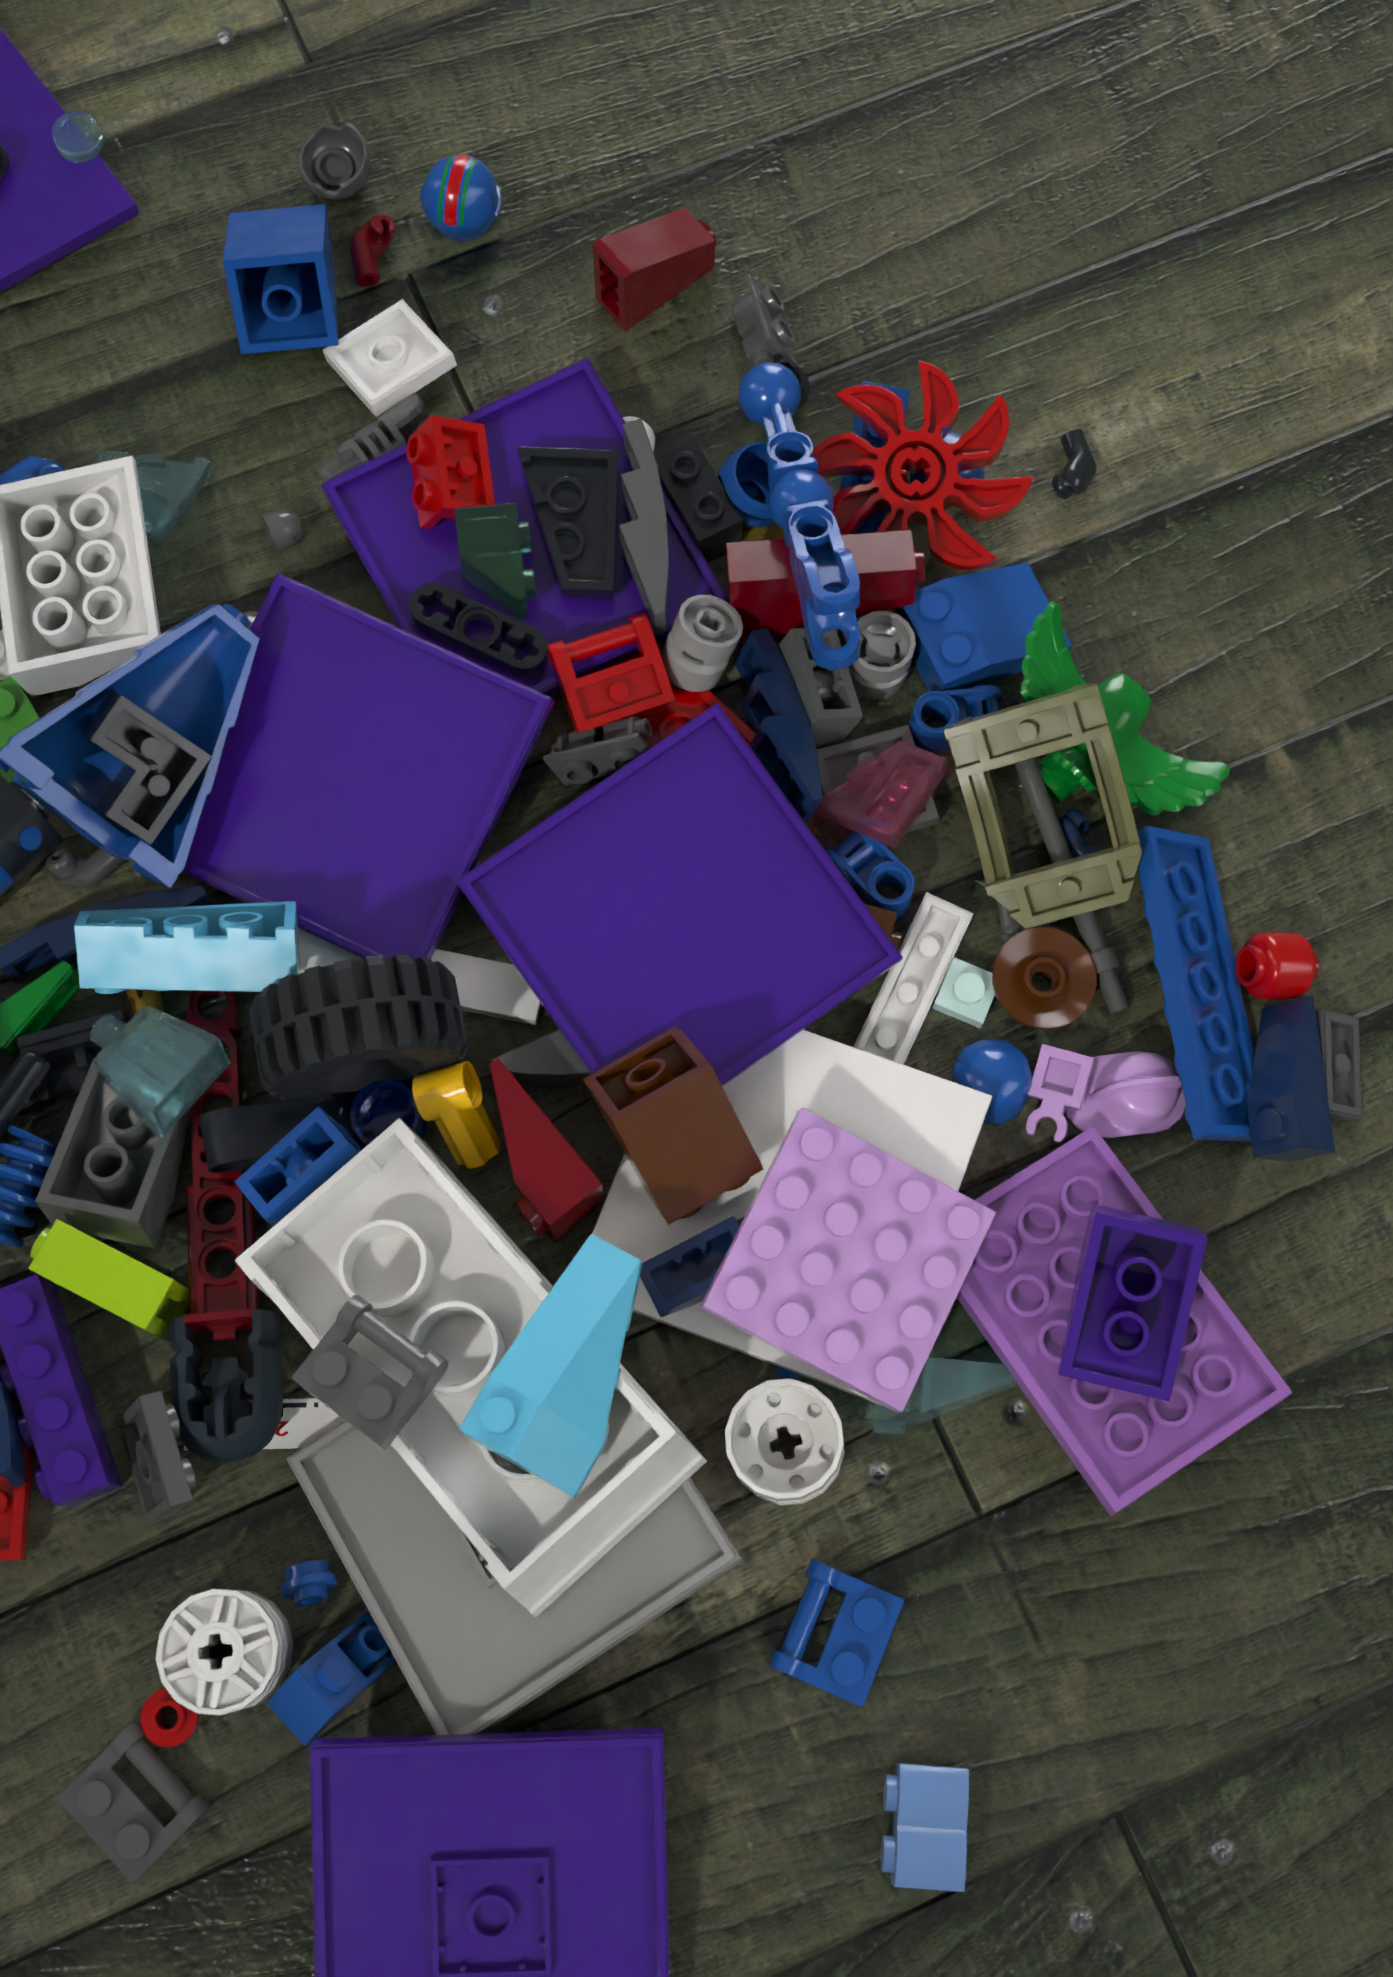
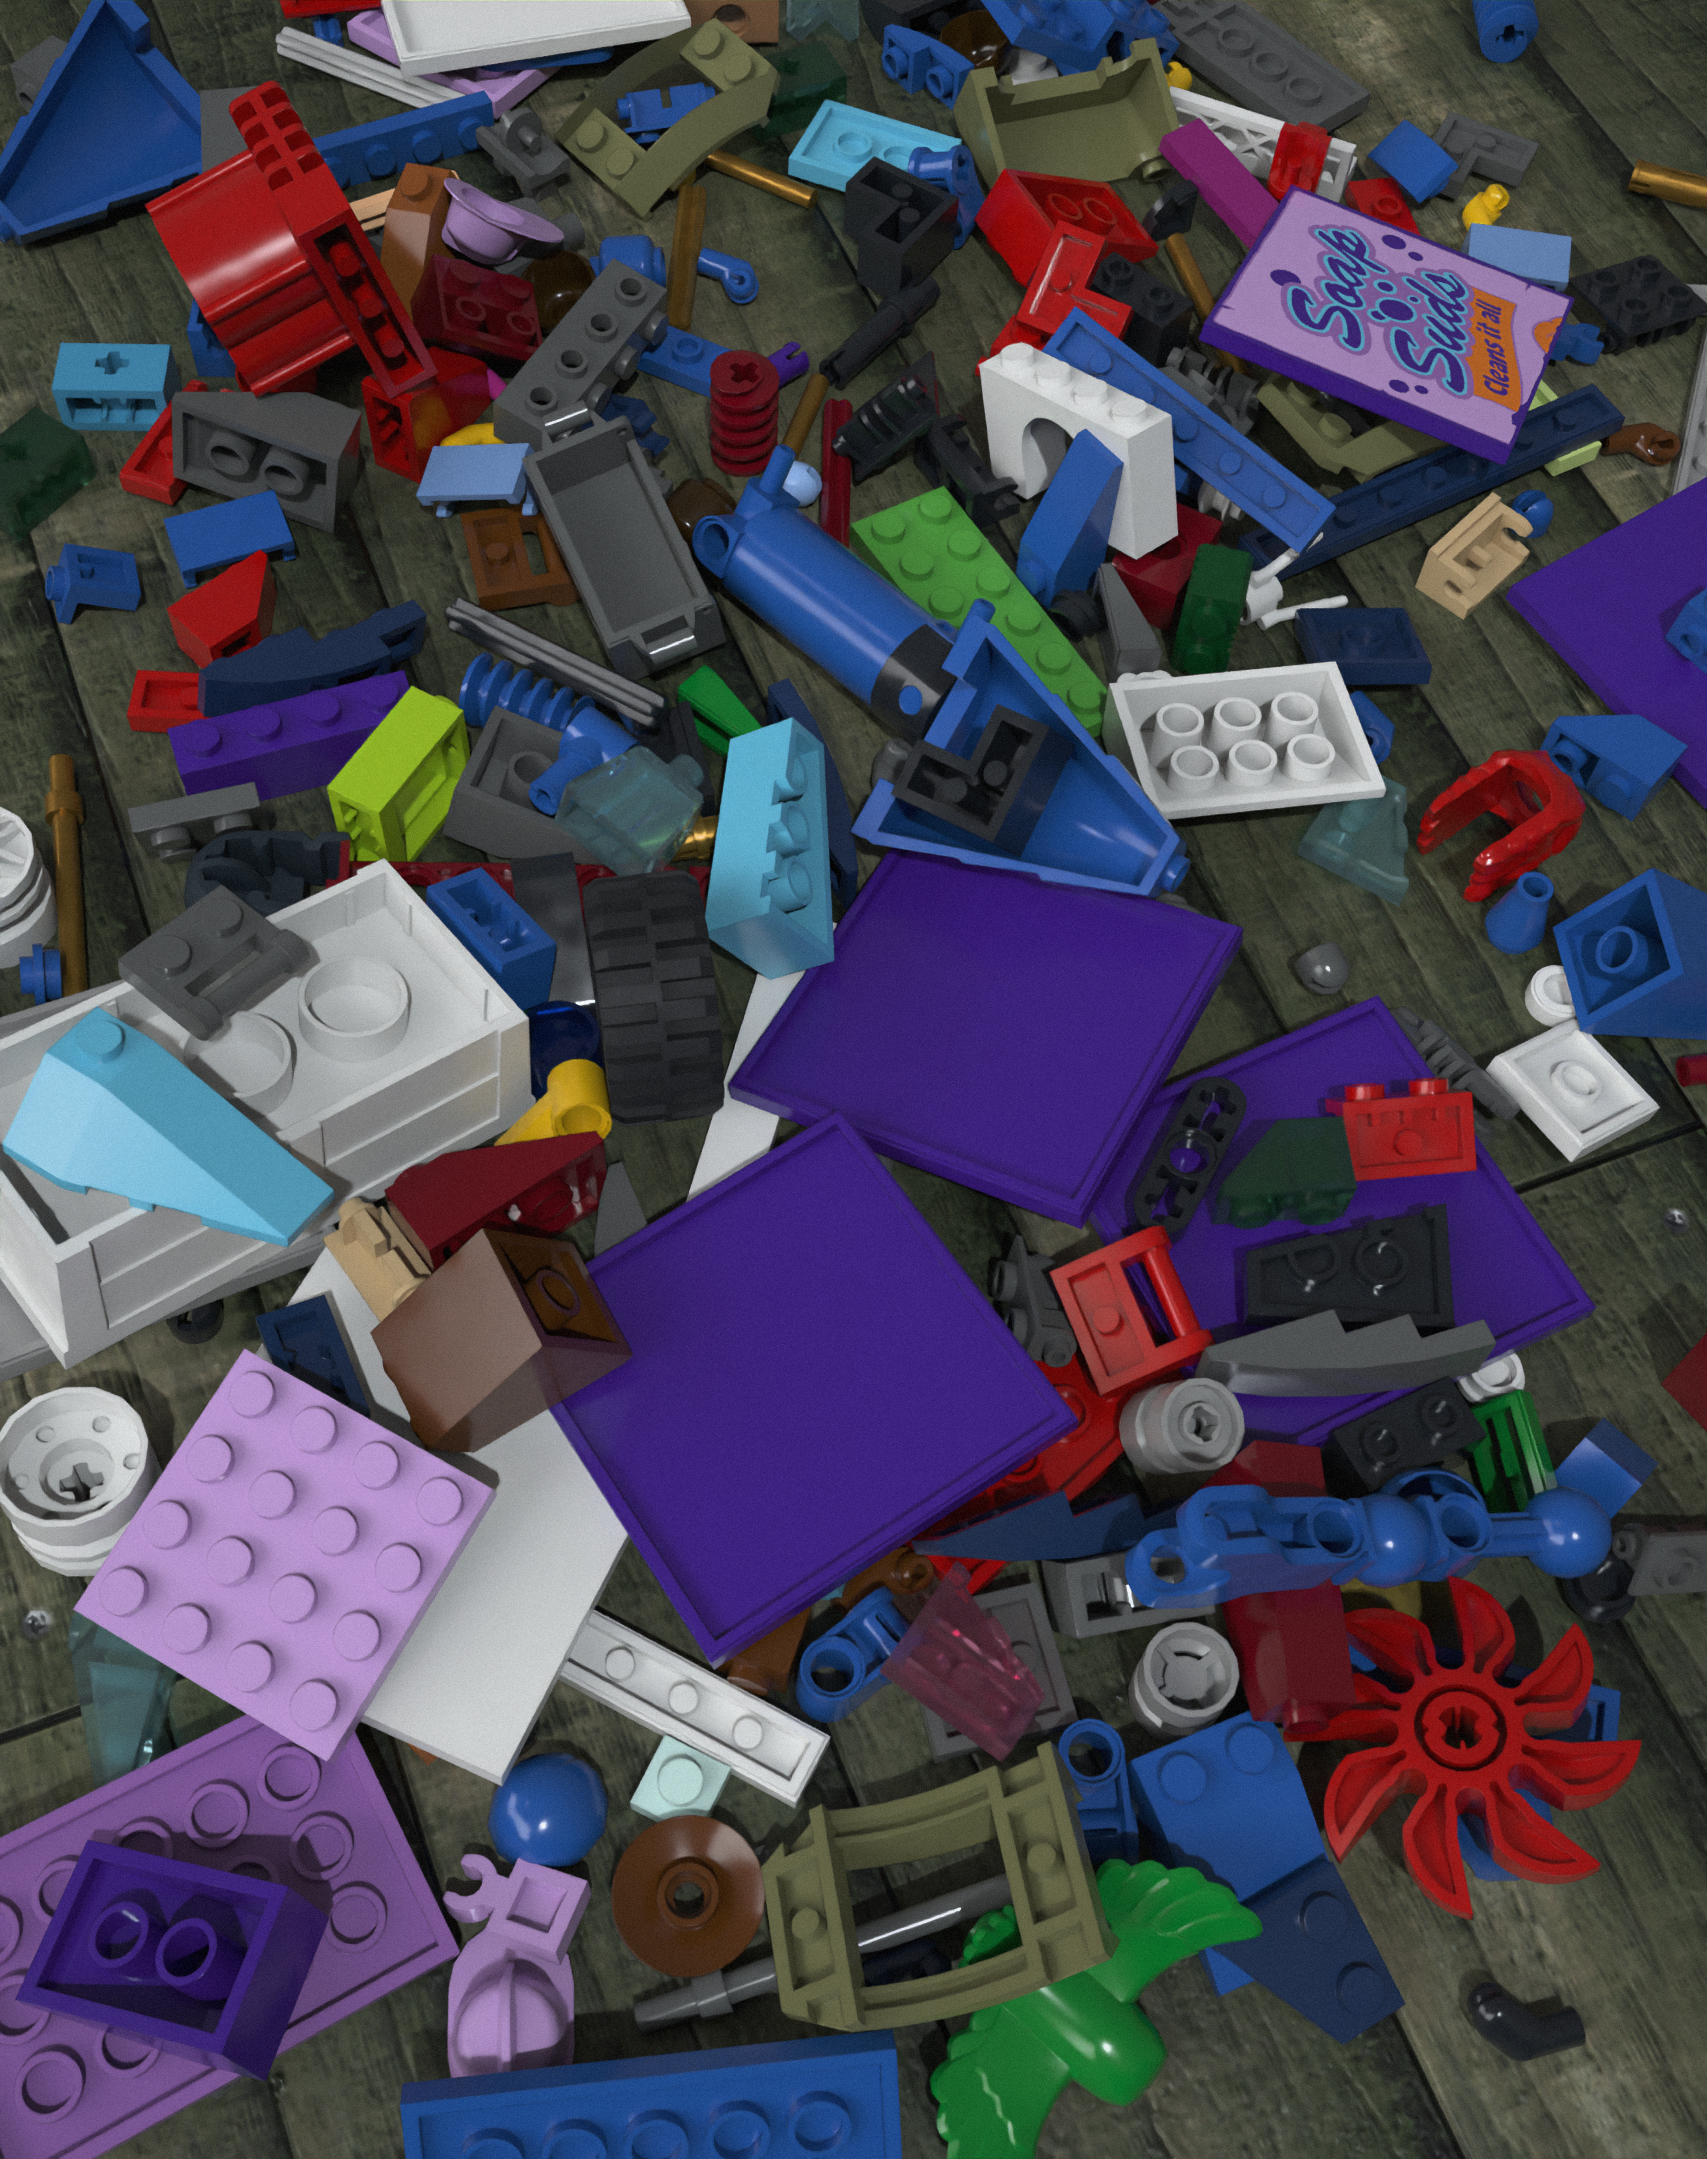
camera: 90 degrees right, 15 degrees down
none -> pearl gold bar [44,754,88,998]
none -> tan hinge [322,1198,432,1323]
none -> blue pin [528,705,641,815]
none -> dark blue wing [1210,1859,1405,2045]
none -> red piece [1416,749,1586,903]
none -> green tile [1470,1389,1558,1513]
none -> blue cone [1485,872,1554,954]
none -> white tile [1524,965,1578,1027]
none -> blue slope [1534,1417,1658,1519]
none -> blue slope [1540,714,1688,822]

